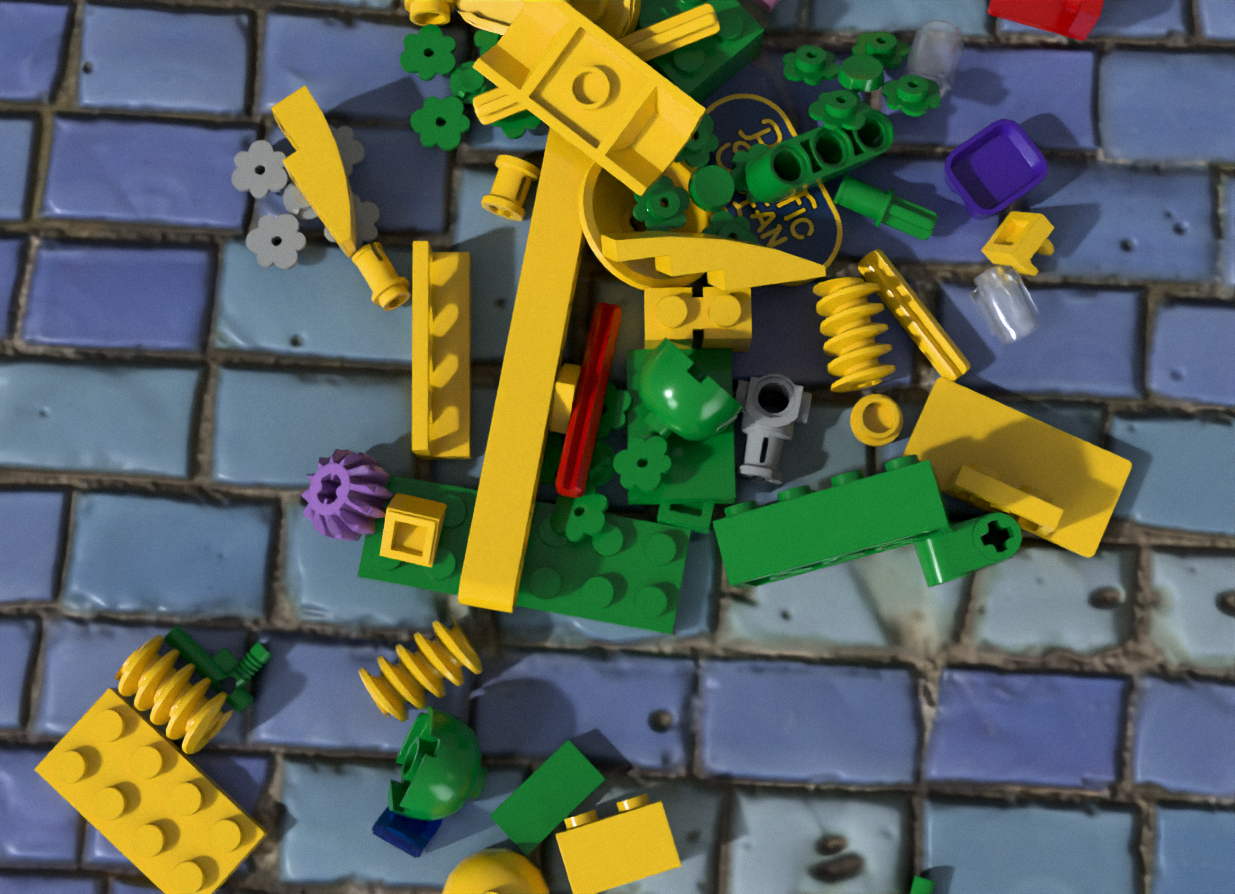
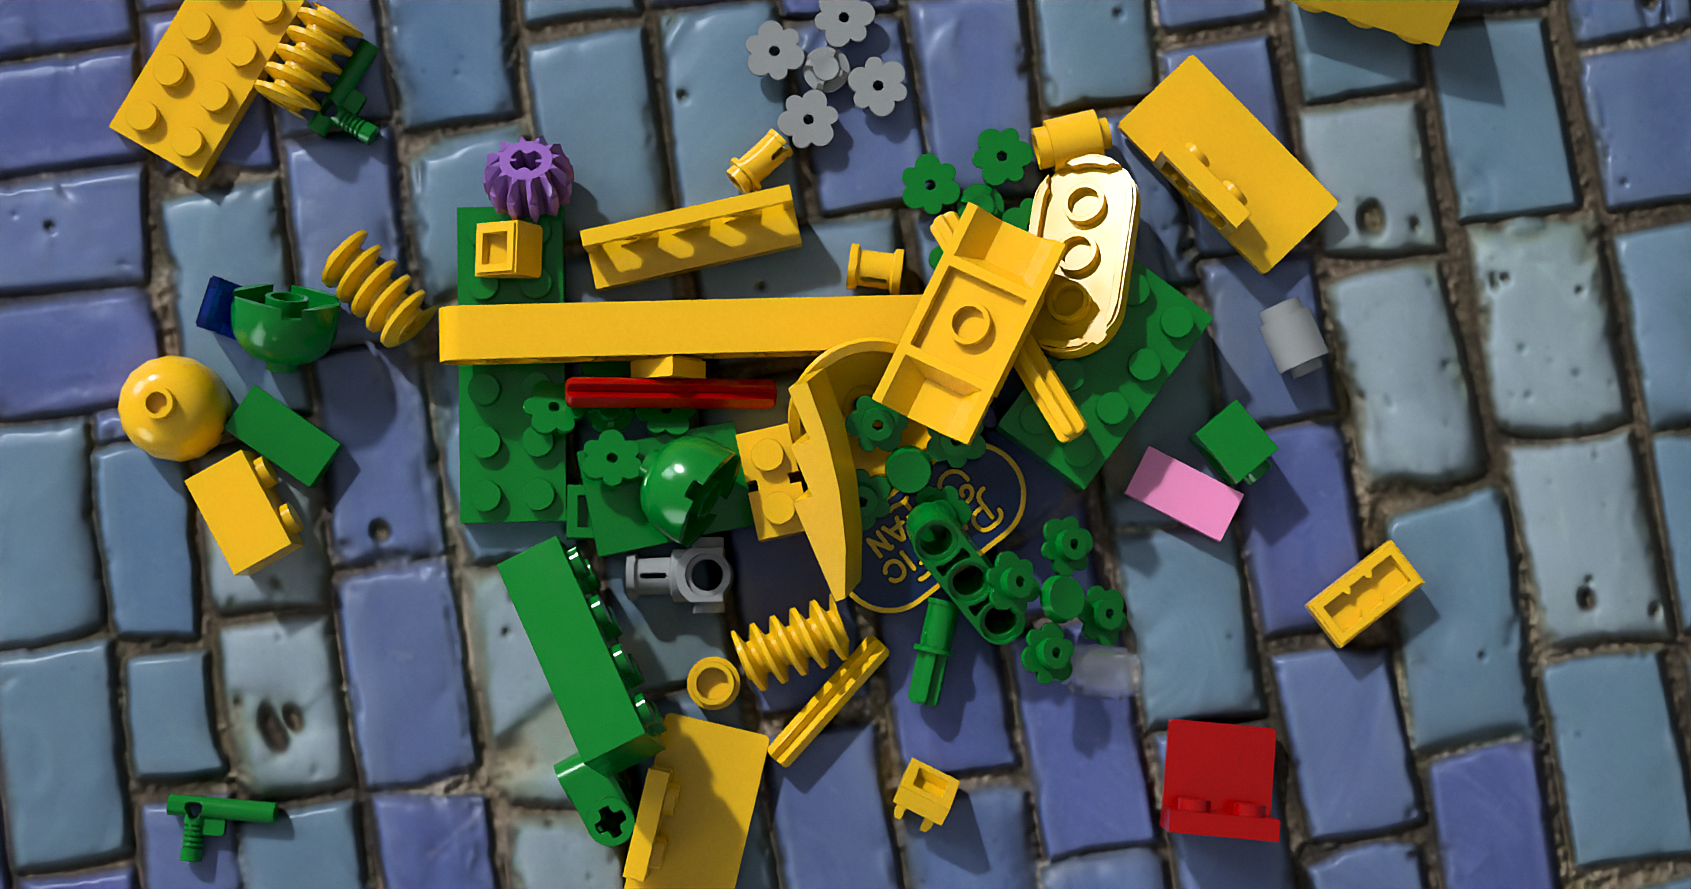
camera: 80 degrees right, 5 degrees up
yellow slope [270,85,357,259] -> none
dark purple piece [944,119,1048,220] -> none
clear brick [969,265,1041,347] -> none

